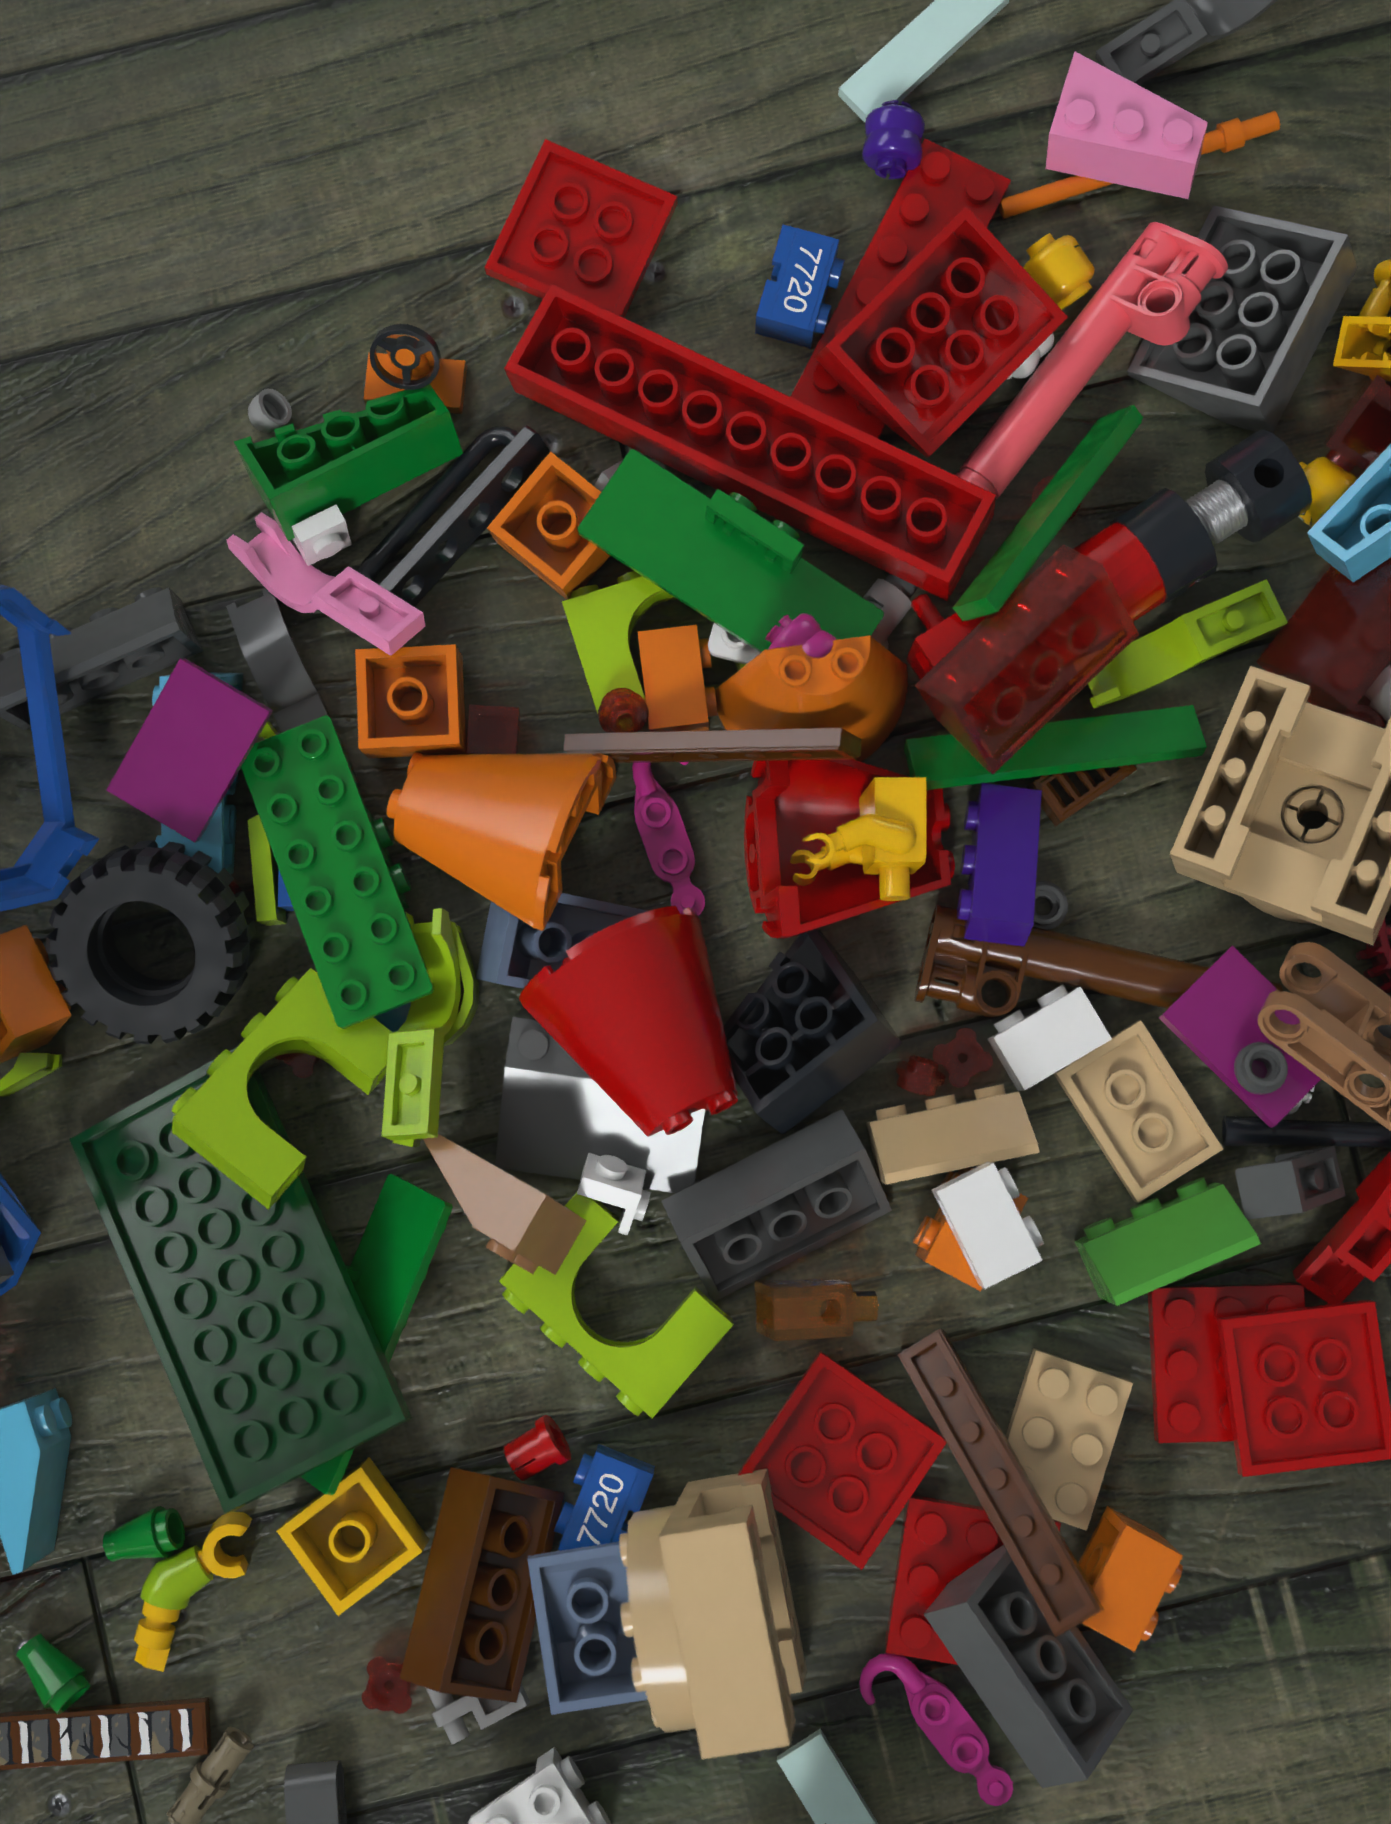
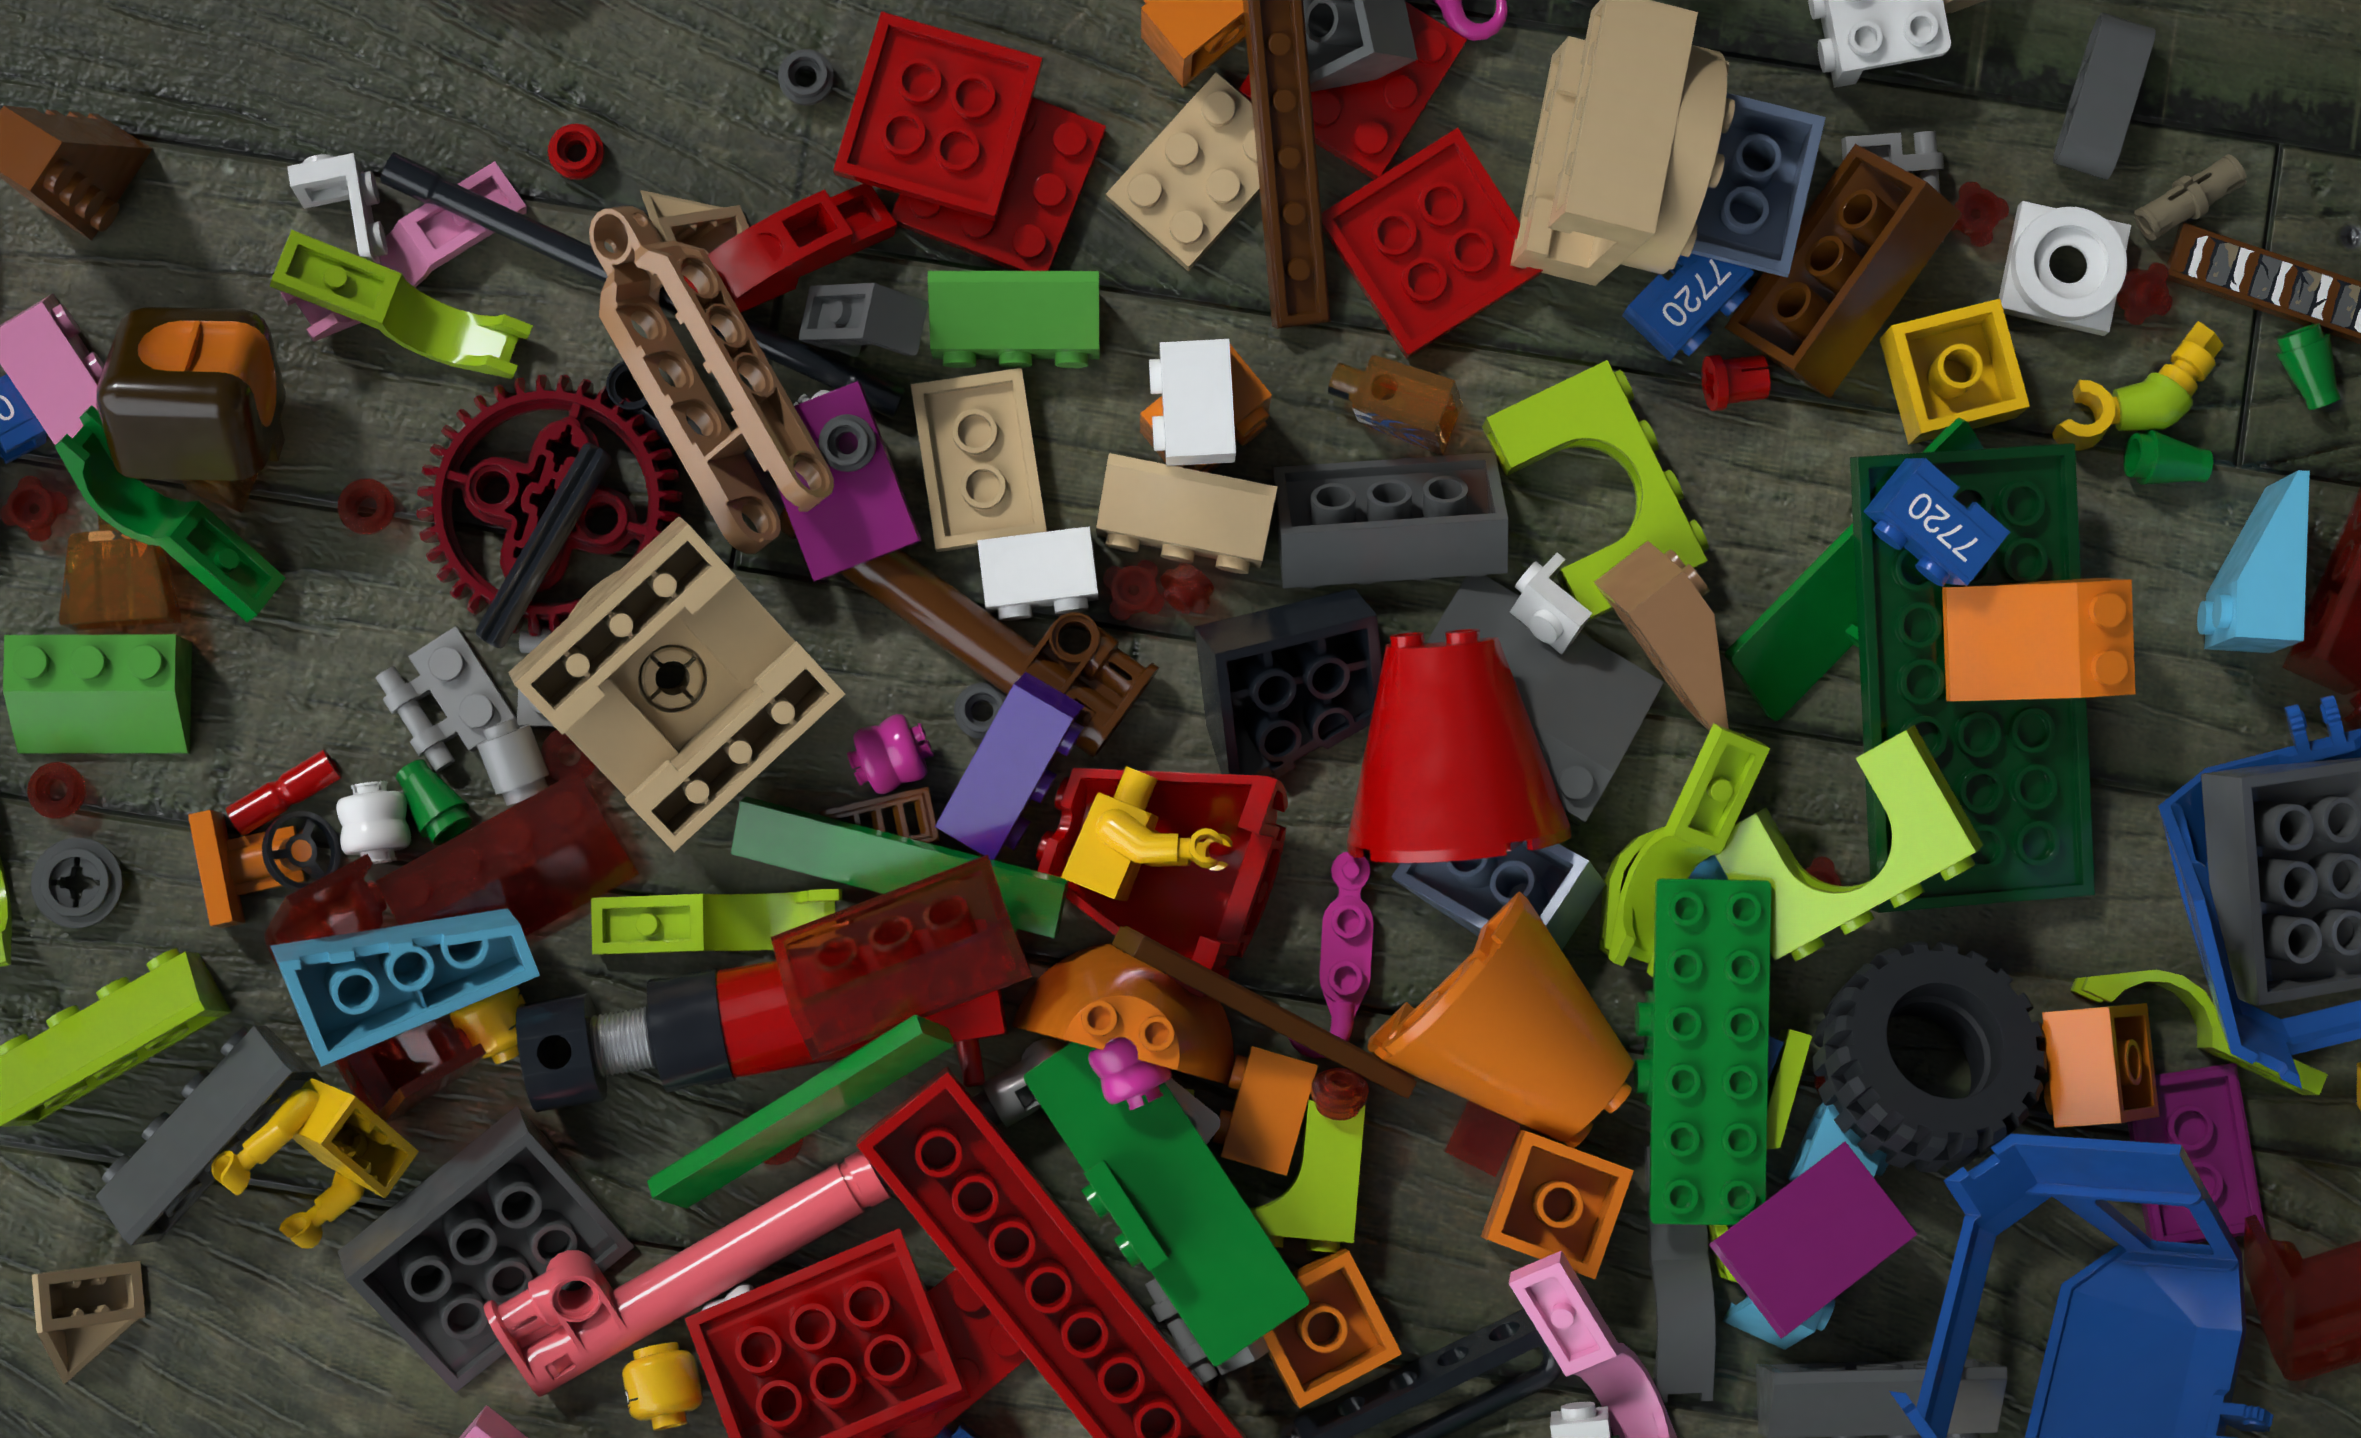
camera: 170 degrees left, 0 degrees up
none -> dark pink piece [847,714,934,794]
none -> blue brick [1863,458,2010,587]
none -> orange slope [1942,578,2136,701]
none -> white piece [1999,201,2131,336]
none -> clear red plate [2117,262,2173,325]

